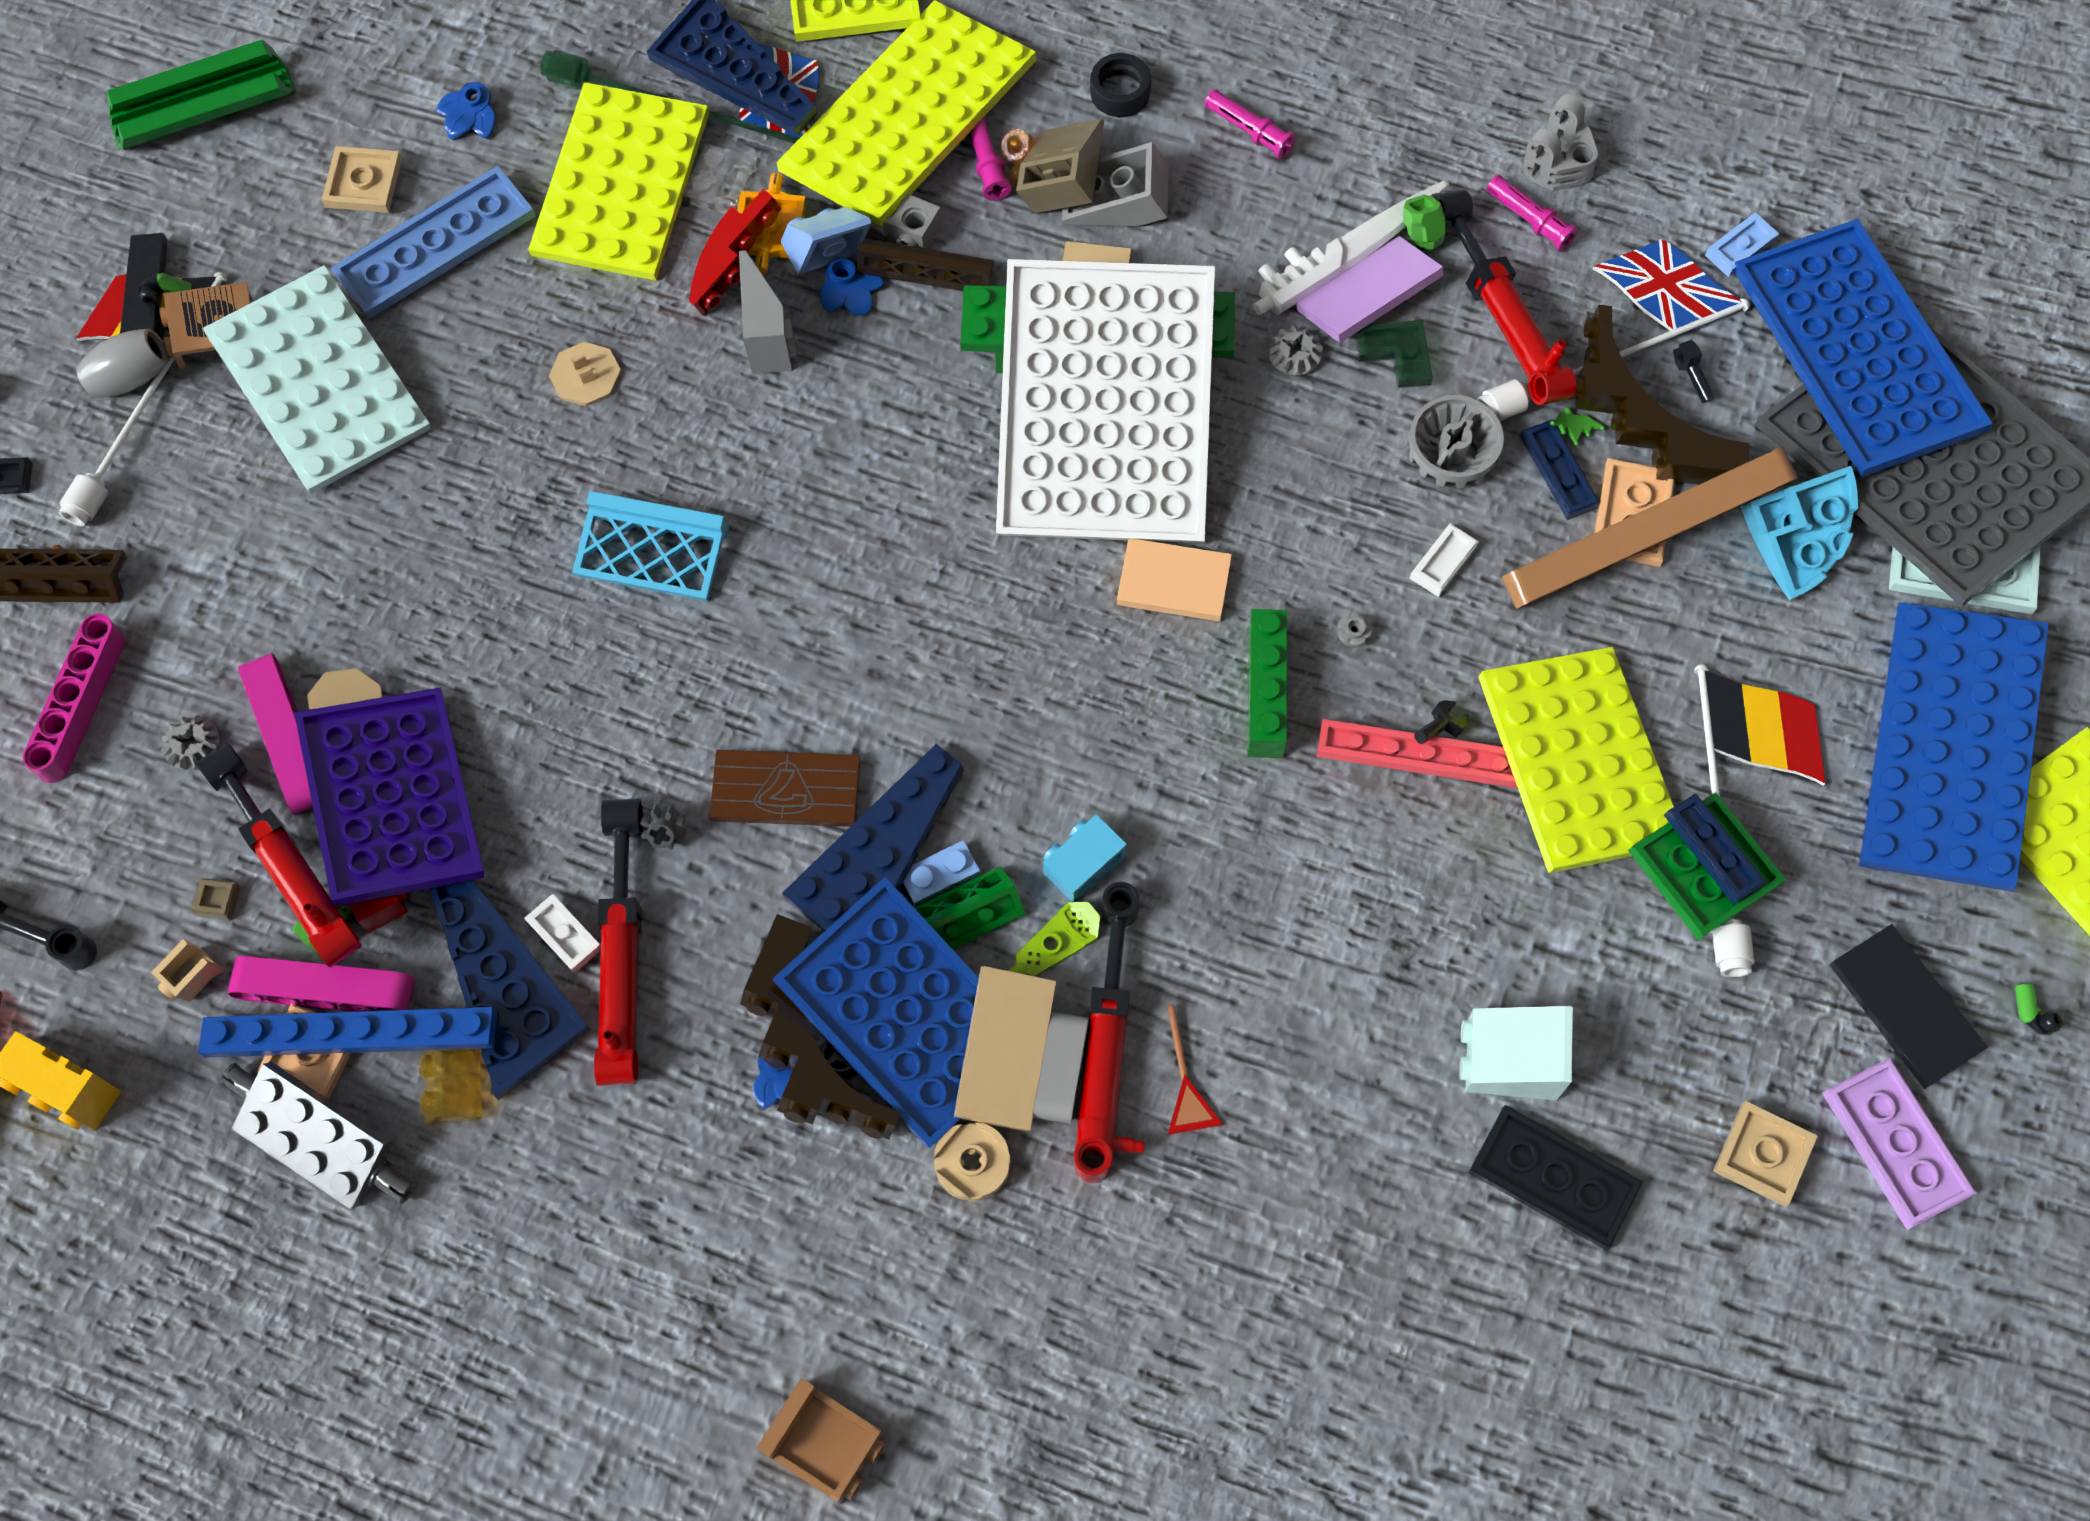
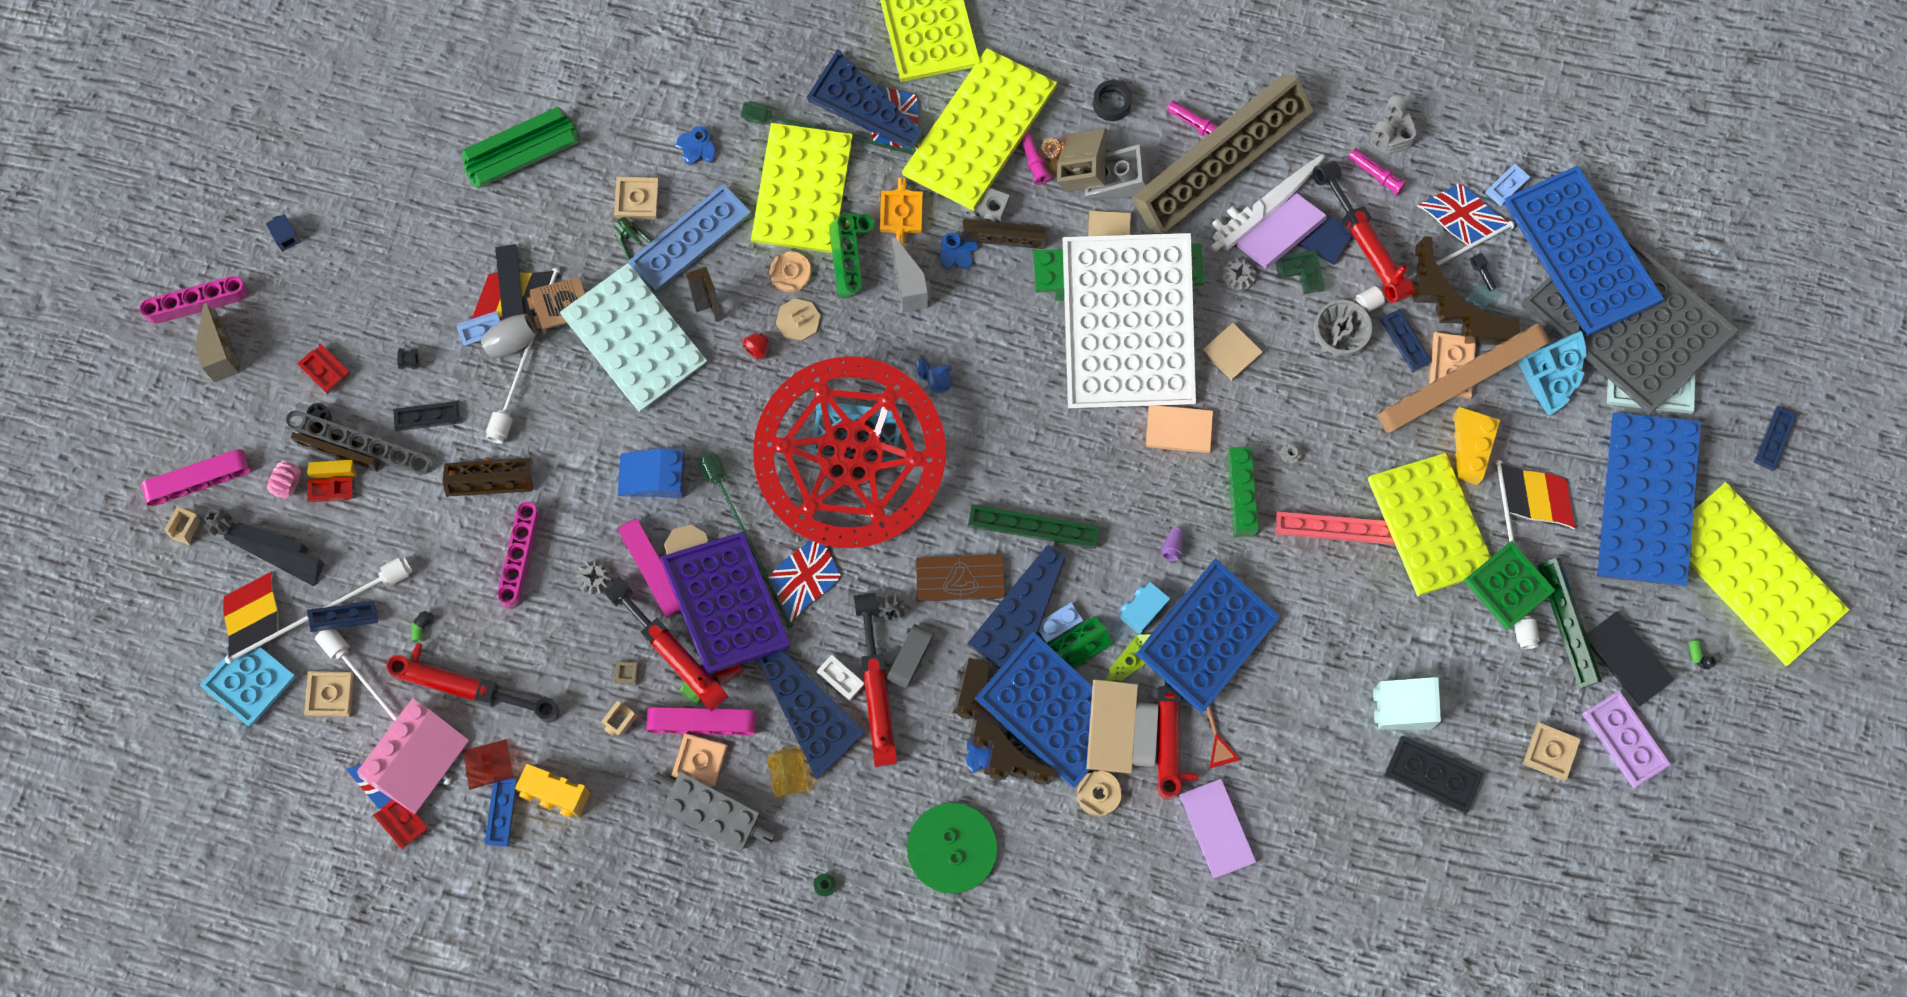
camera: 10 degrees left, 5 degrees up
arm [138,273,191,304] -> none
blue plate [198,1007,498,1058] -> none
red slope [689,189,781,316] -> none
medium nougat panel [756,1378,886,1504] -> none
light blue slope [781,207,872,275] -> none
bright green rock [1403,194,1445,252] -> none
white tile [1410,523,1479,597] -> none
black bar [1414,700,1469,744] -> none
bright green piece [1550,407,1605,446] -> none
dark blue tile [1664,793,1766,905] -> none
none -> light blue plate [456,311,500,346]
none -> dark green plant [614,217,653,261]
none -> slope [618,449,685,498]
none -> dark brown fence [686,266,722,322]
none -> flag [698,451,841,628]
none -> red cone [742,333,770,360]
none -> red piece [753,356,946,549]
none -> light nougat tile [770,251,812,293]
none -> dark green plate [814,874,836,897]
none -> green beam [829,214,874,298]
none -> dark grey beam [887,624,935,689]
none -> green plate [907,803,997,894]
none -> blue piece [915,358,952,393]
none -> dark green plate [968,504,1100,549]
none -> dark tan brick [1132,74,1313,234]
none -> blue plate [1135,558,1280,713]
none -> medium lavender cone [1161,528,1184,561]
none -> lavender tile [1179,779,1256,879]
none -> tan tile [1202,323,1262,381]
none -> dark blue tile [1298,210,1352,265]
none -> yellow wedge [1453,407,1500,486]
none -> clear light blue plate [1465,283,1495,310]
none -> dark green plate [1538,558,1602,689]

